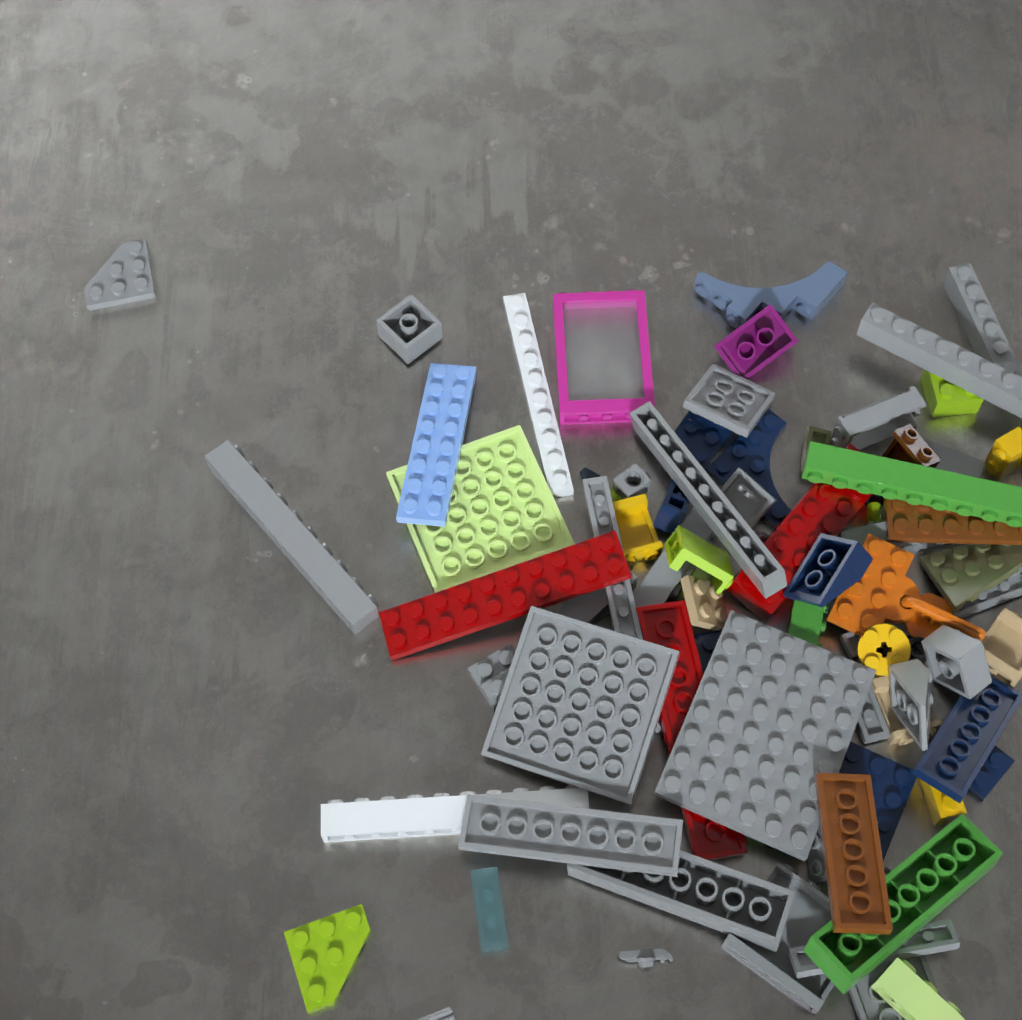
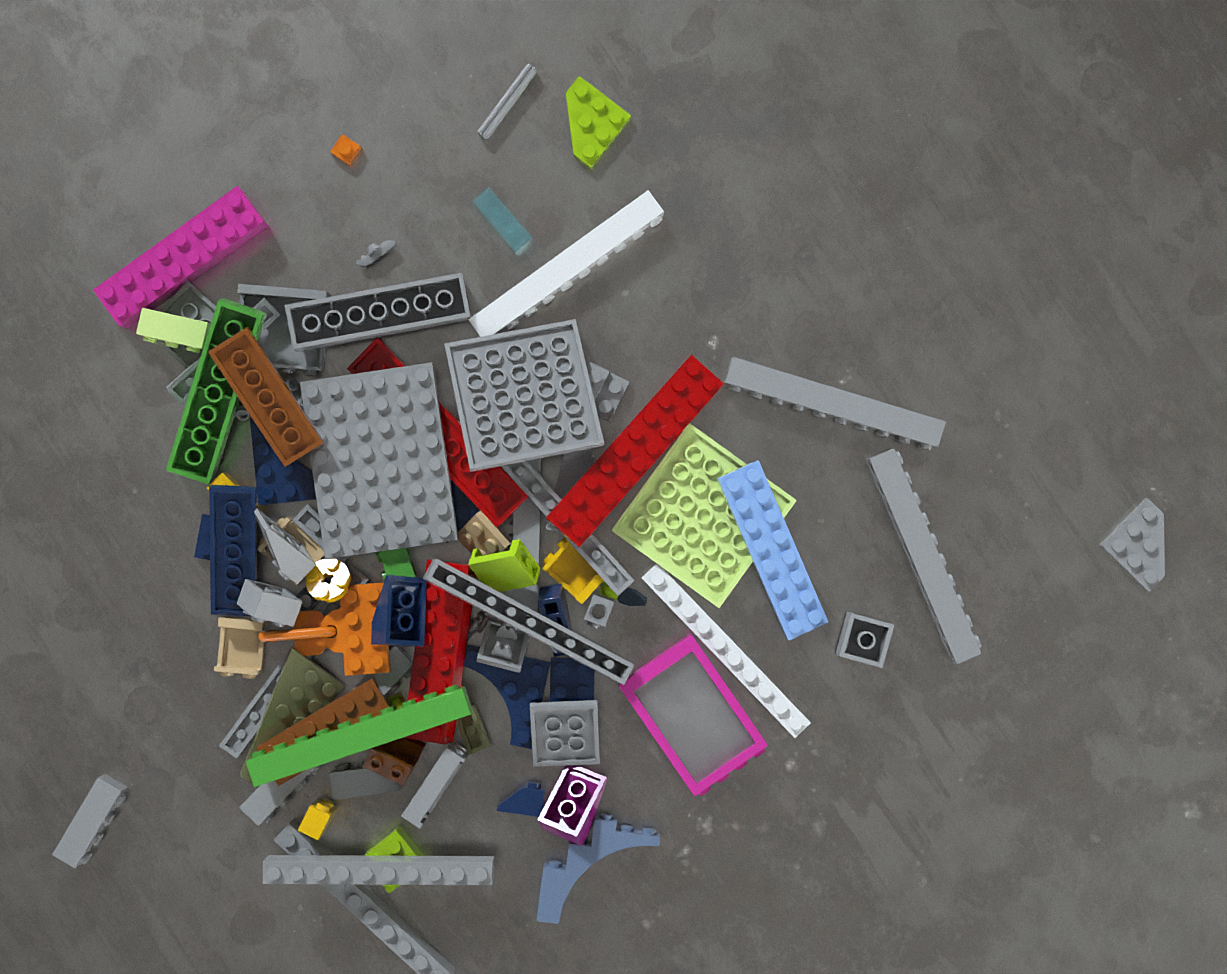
camera: 145 degrees right, 25 degrees up
light grey plate [458,794,683,877] -> none
none -> dark blue slope [497,781,546,817]
none -> light grey brick [866,448,982,664]

